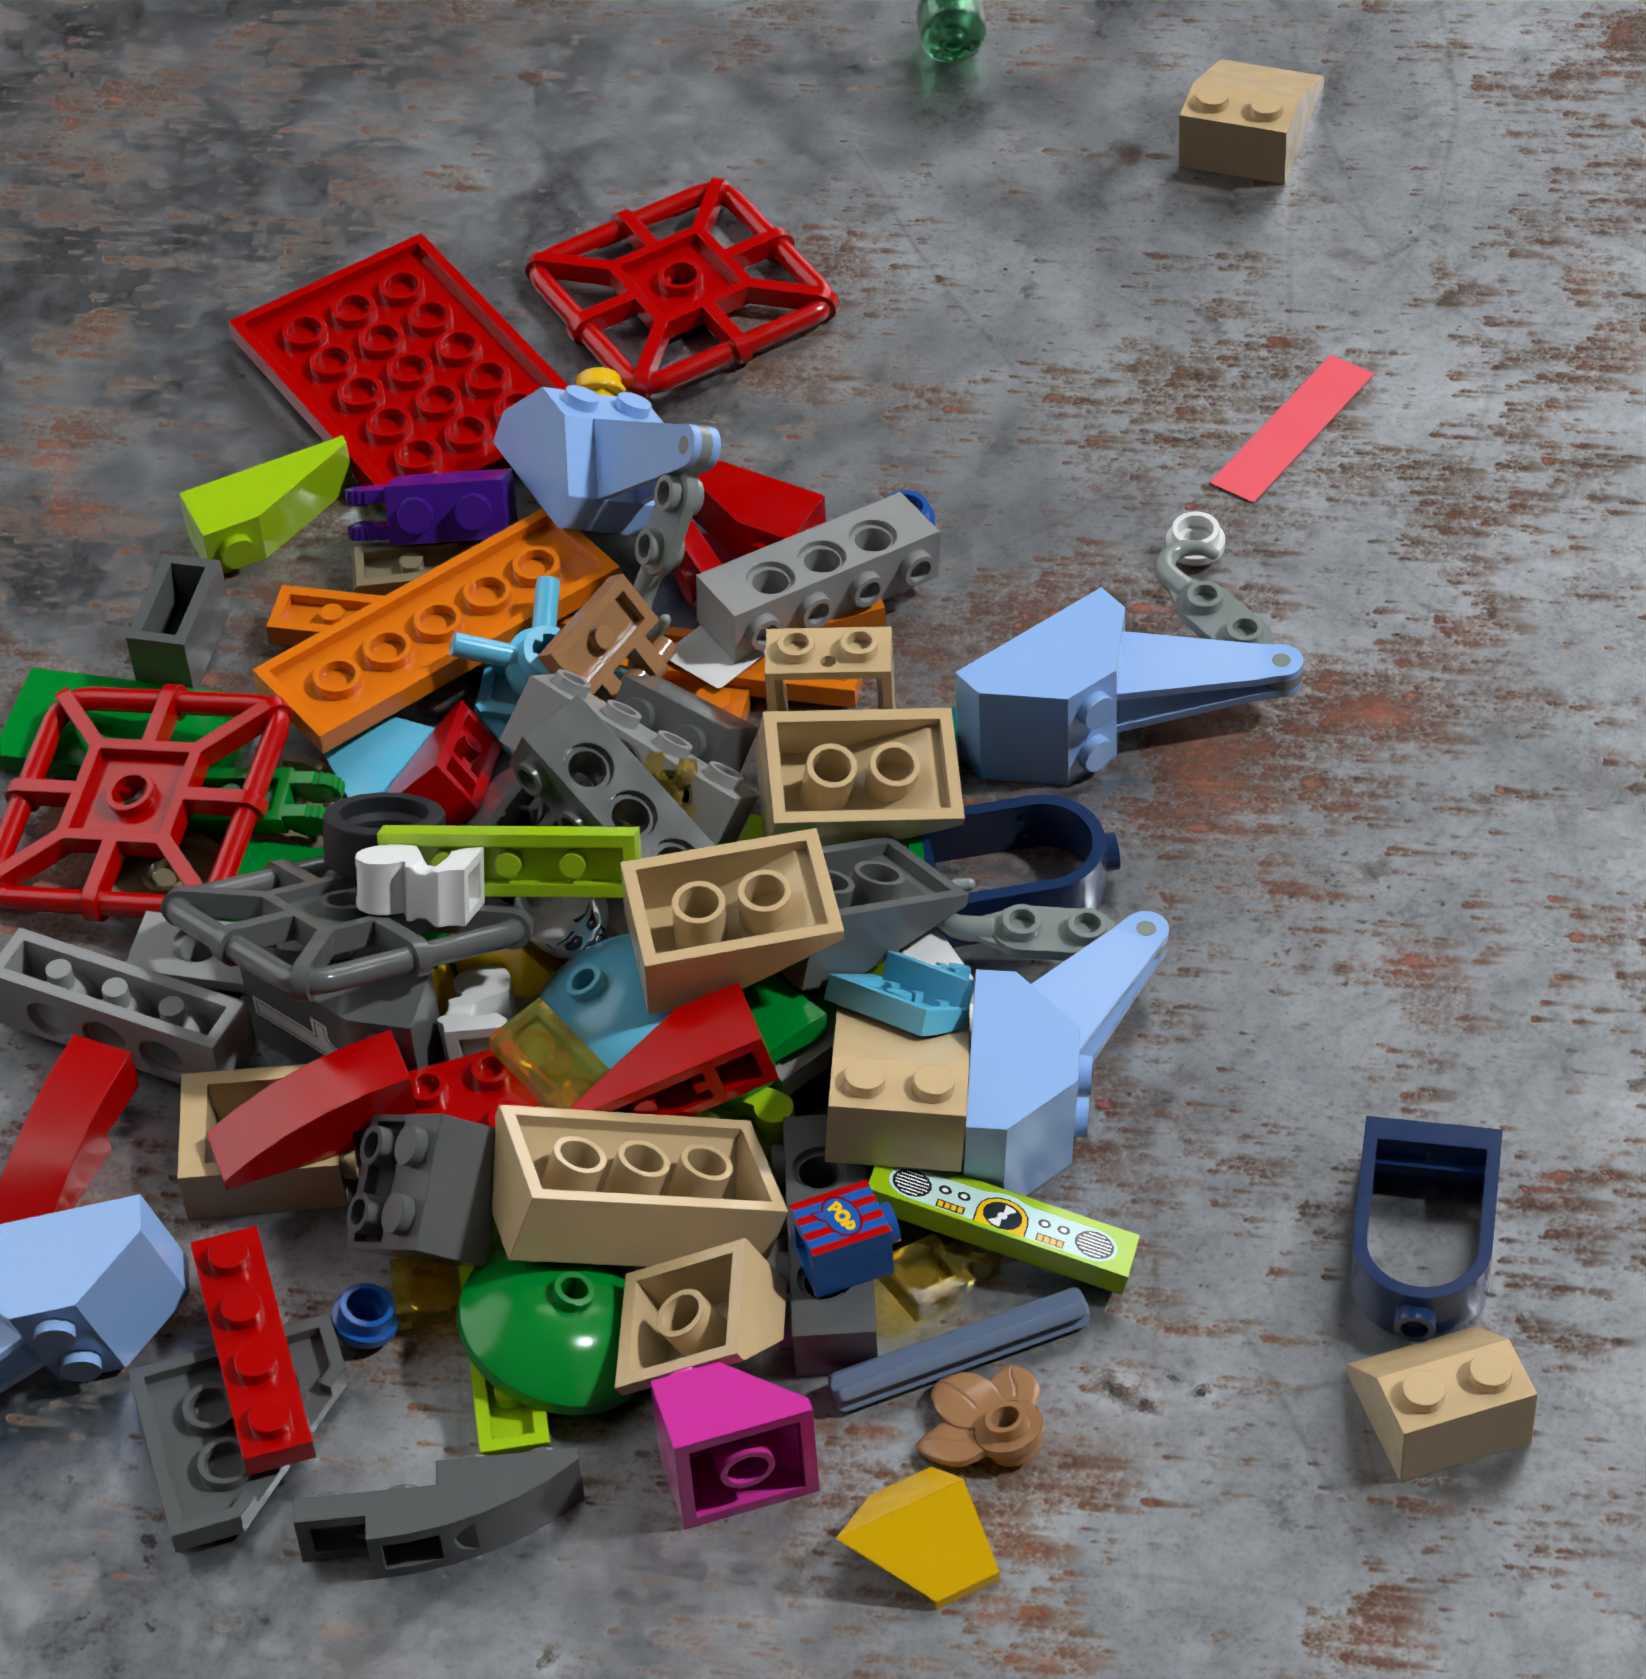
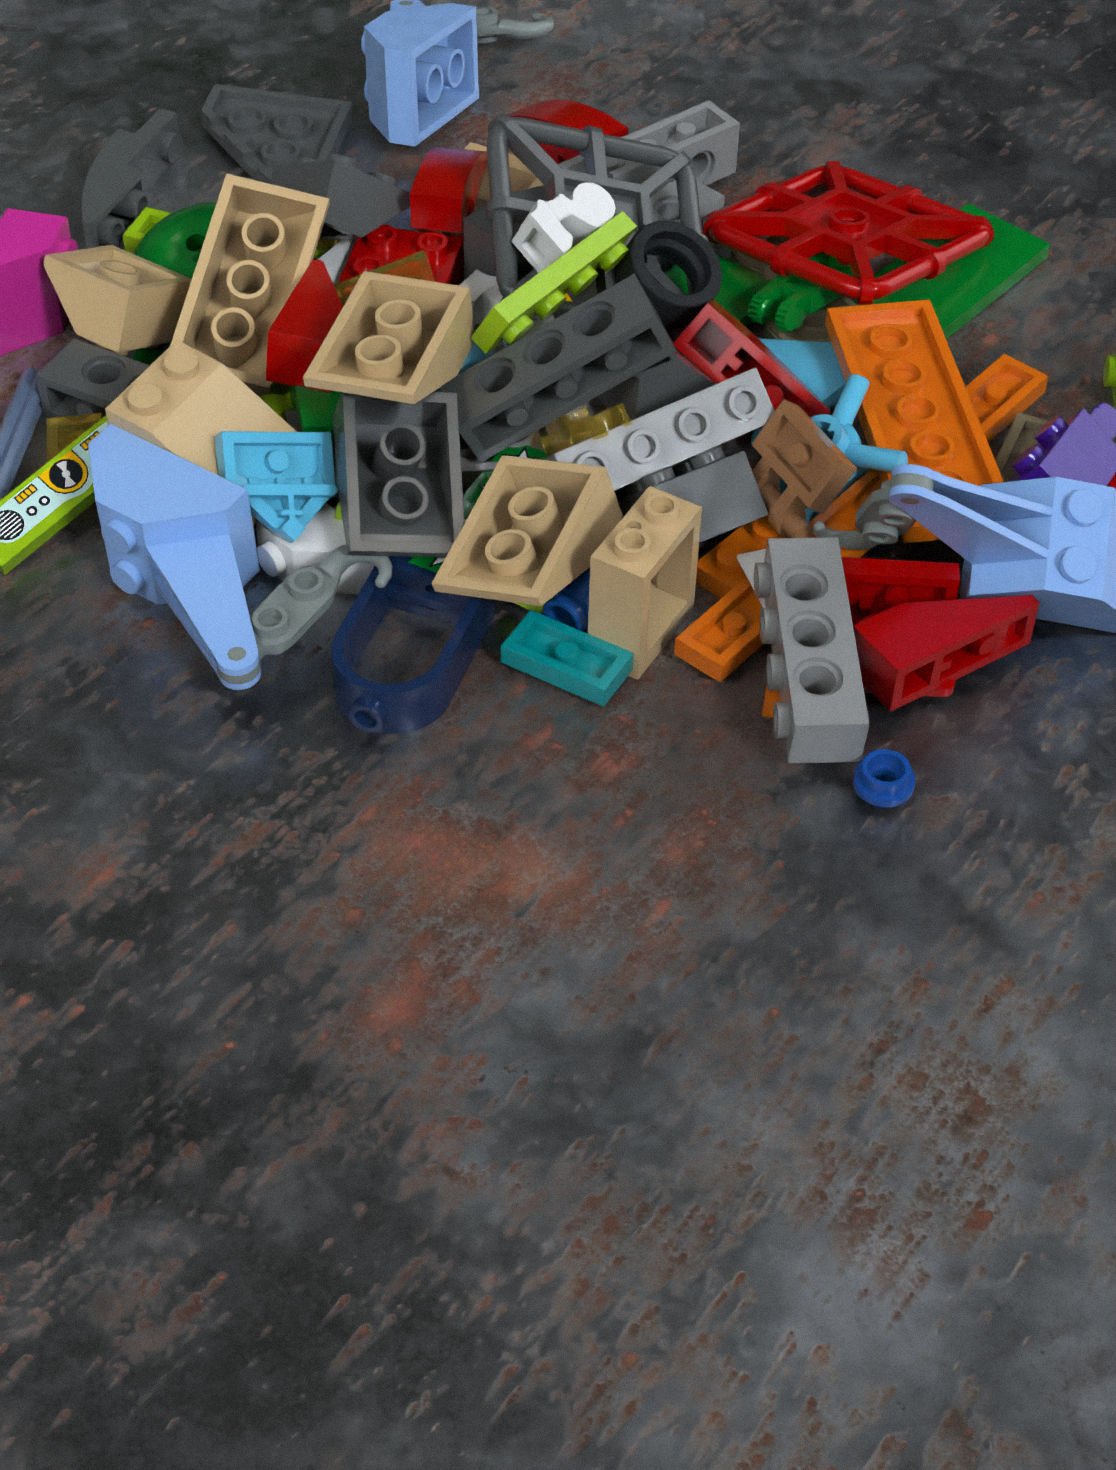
camera: 115 degrees right, 0 degrees up
dark grey brick [126,553,231,688] -> none
red plate [190,1225,317,1476] -> none
blue brick [789,1179,901,1298] -> none
light blue slope [955,540,1303,785] -> none
white plate [1166,511,1225,566] -> none
coral sticker [1209,355,1375,503] -> none

